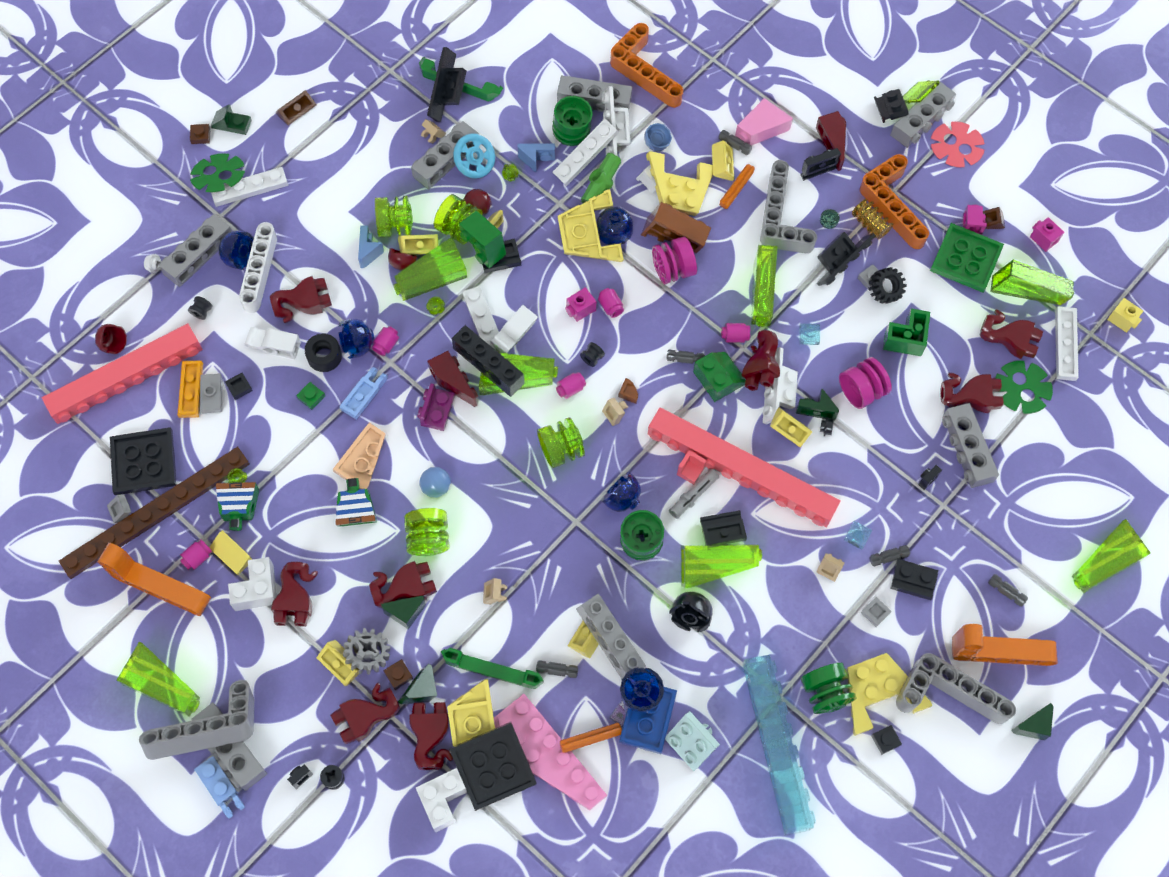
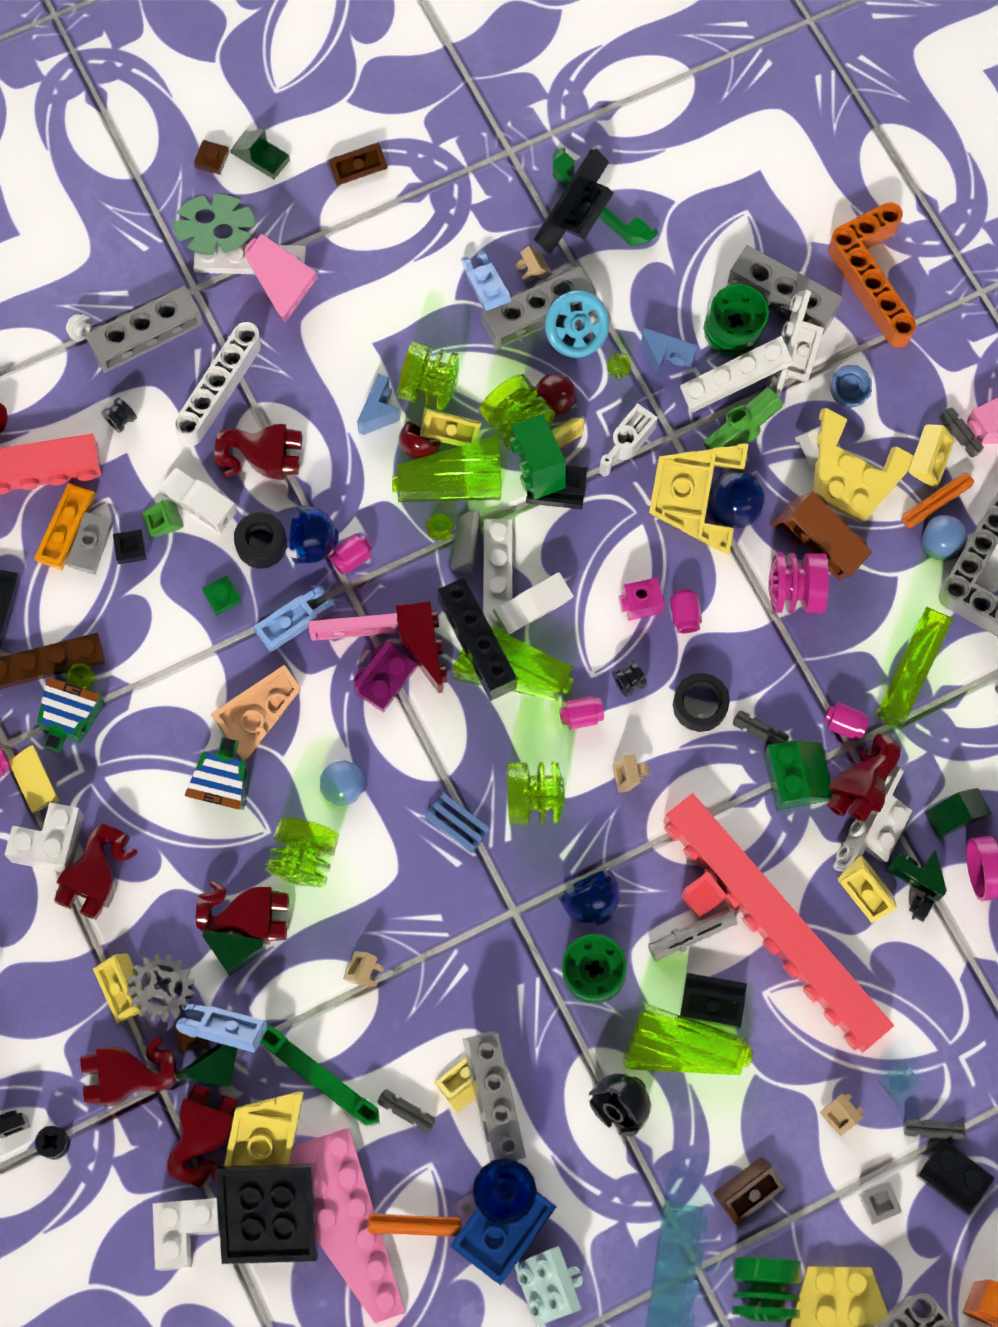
camera: 20 degrees right, 5 degrees up
clear blue cylinder [219,231,254,270] -> none
dark orange tile [618,378,638,404] -> none
clear light blue plate [799,323,820,345] -> none
none -> bright green slope [142,499,184,538]
none -> light blue hinge [176,1003,267,1053]
none -> bright pink slope [245,233,318,322]
none -> bright pink tile [308,613,398,641]
none -> medium blue tile [425,793,491,853]
none -> light grey slope [451,509,480,573]
none -> light blue hinge [461,250,511,311]
none -> white piece [599,403,658,477]
none -> black tyre [672,673,730,732]
none -> reddish brown slope [714,1157,786,1226]
none -> medium blue hair [921,515,968,562]
none -> dark green slope [925,788,992,839]

